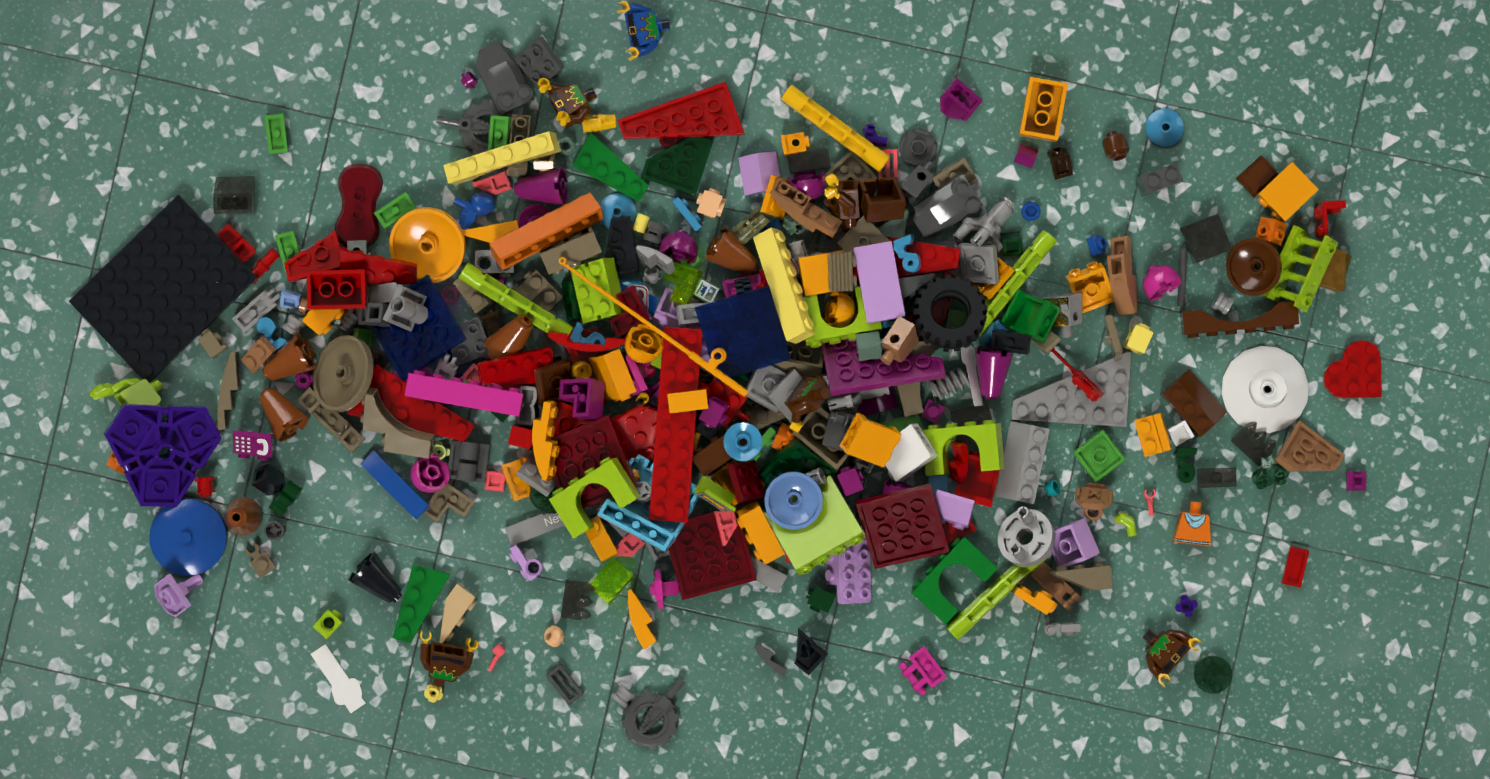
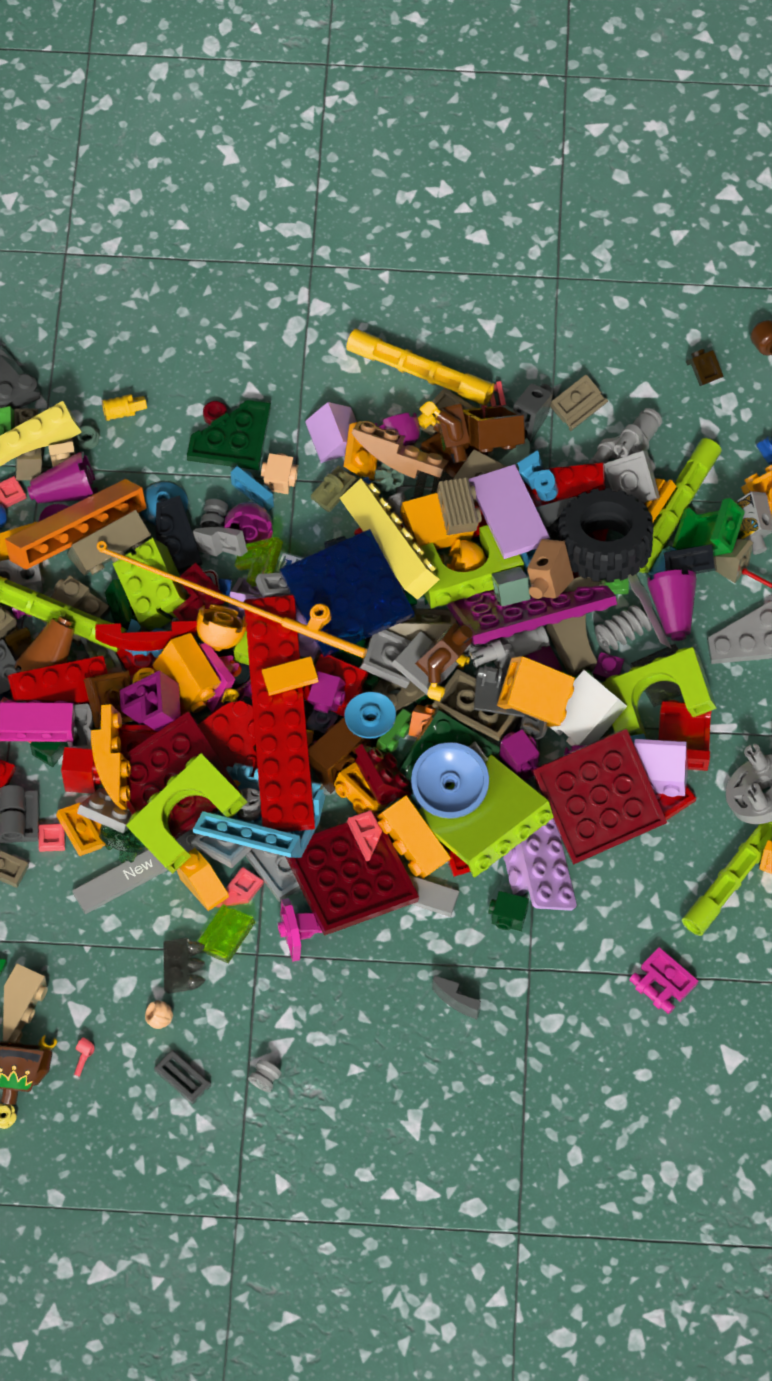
camera: 15 degrees left, 25 degrees down
lavender plate [509,544,543,581] -> none
dark grey plate [515,36,565,90] -> none
torso [537,78,597,129] -> none
green wing [572,132,649,203] -> none
torso [617,1,671,61] -> none
red wing [617,82,745,139] -> none
dark grey bar [621,678,685,749] -> none
light orange slope [628,588,657,649] -> none
light yellow hinge [633,213,650,234] -> none
light grey plate [643,267,662,284] -> none
lime panel [694,476,736,512] -> none
dark orange cone [704,227,759,276] -> none
light orange brick [781,132,810,156] -> none
clear smoke slope [787,148,831,174] -> none
black slope [794,628,828,675] -> none
dark purple arm [863,124,888,147] -> none
dark grey tile [899,129,937,167] -> none
green arch [911,537,998,625] -> none
dark grey slope [913,173,983,238] -> none
magenta slope [940,78,983,121] -> none
red slope [948,440,968,484] -> none
light grey slope [995,421,1050,504] -> none
dark green slope [1001,231,1022,256] -> none
magenta slope [1014,144,1038,168] -> none
light orange brick [1018,77,1068,142] -> none
blue tile [1021,202,1041,221] -> none

